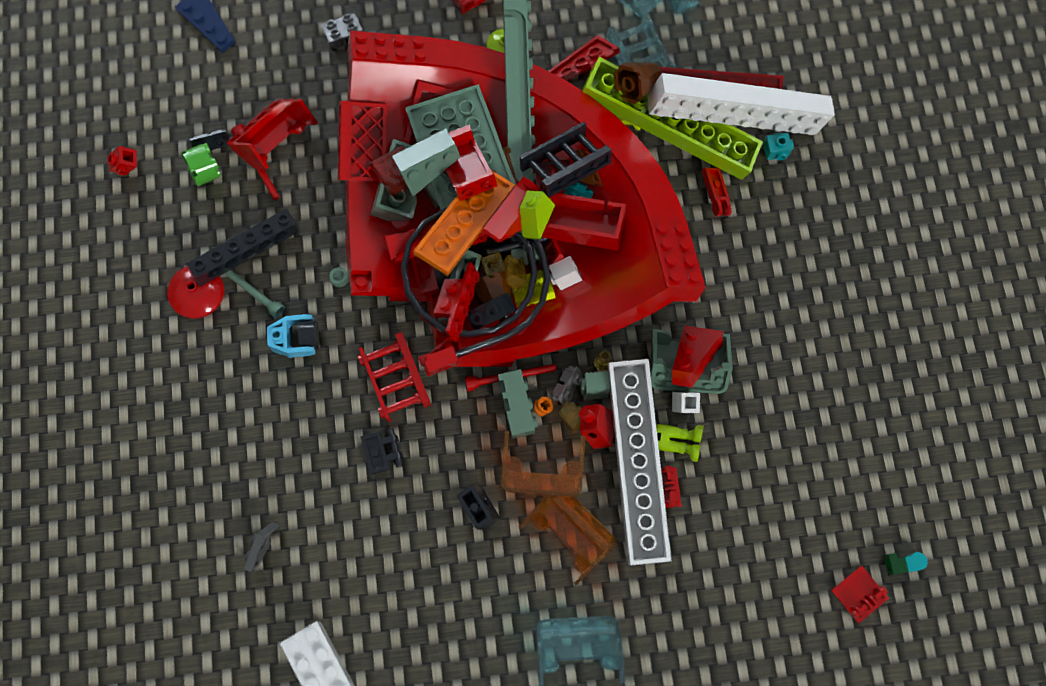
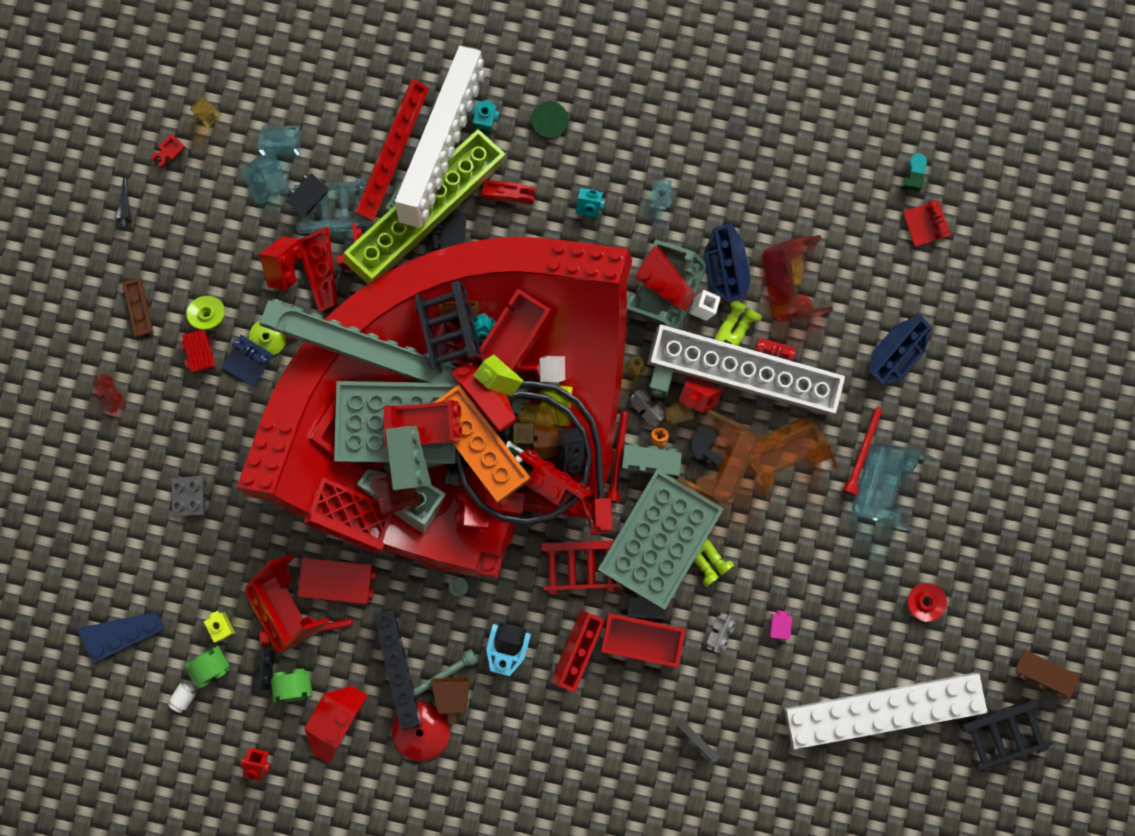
camera: 70 degrees left, 10 degrees up
black brick [457,484,501,530] -> none
reddish brown hinge [503,147,519,185] -> none
reddish brown cone [613,62,661,104] -> none
none -> white brick [168,682,196,713]
none -> bright green brick [184,645,230,688]
none -> neon yellow brick [204,611,235,643]
none -> dark blue hinge [222,335,273,387]
none -> red brick [259,236,304,291]
none -> black brick [286,173,331,218]
none -> red panel [297,558,376,604]
none -> red wedge [304,686,368,764]
none -> black hinge [426,214,467,250]
none -> reddish brown torso [432,676,470,723]
none -> dark green tile [531,101,569,139]
none -> red brick [551,610,605,693]
none -> teal brick [575,188,605,218]
none -> sand green plate [597,469,724,609]
none -> red piece [601,613,686,668]
none -> clear light blue brick [651,180,672,210]
none -> black brick [690,424,723,467]
none -> lime piece [693,538,735,587]
none -> dark blue wedge [704,223,751,302]
none -> light grey hinge [706,612,736,654]
none -> clear red windscreen [762,235,833,322]
none -> dark pink brick [768,610,793,640]
none -> clear yellow cone [786,257,805,285]
none -> red piece [842,407,882,496]
none -> dark blue wedge [870,315,932,385]

